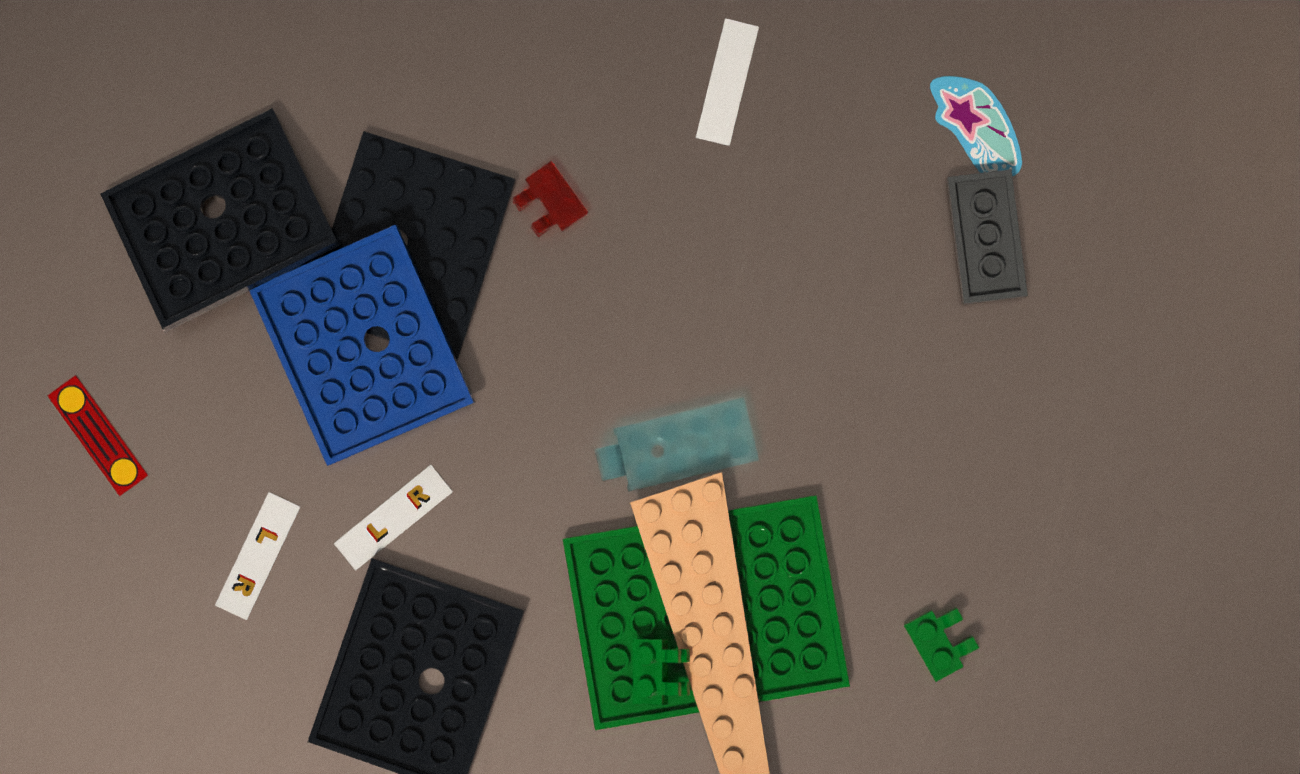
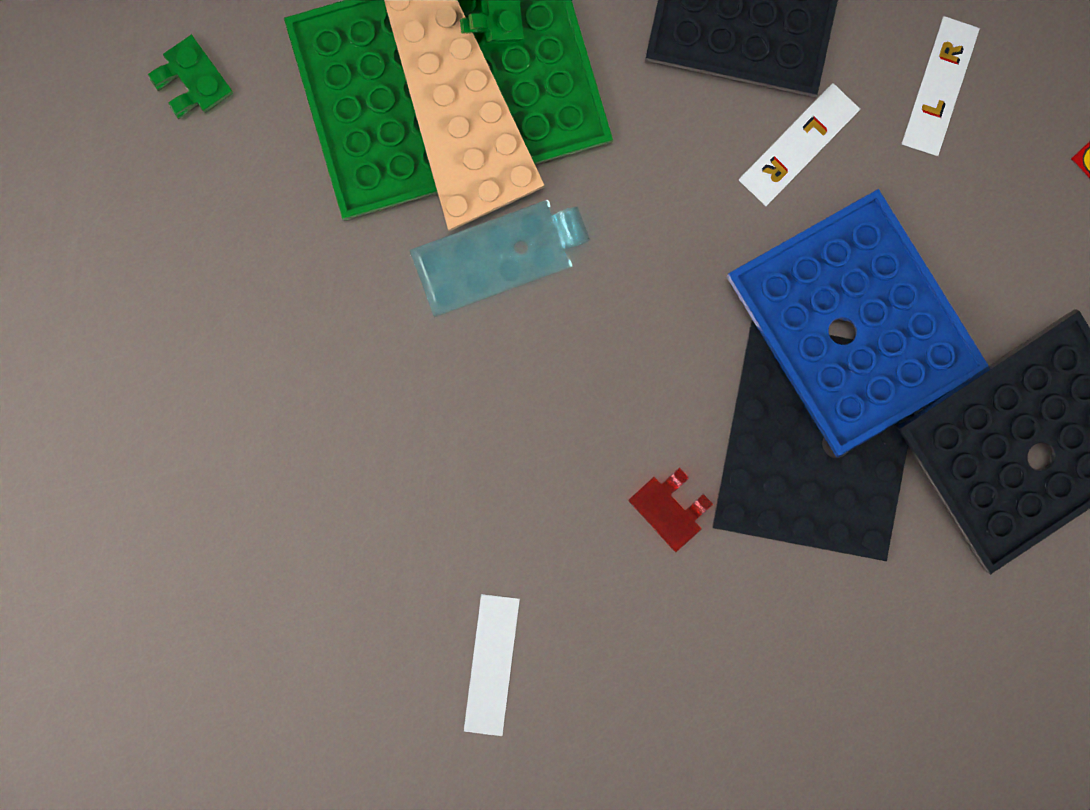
camera: 175 degrees right, 0 degrees up
sticker [930,76,1022,176] -> none
dark grey plate [947,169,1028,305] -> none

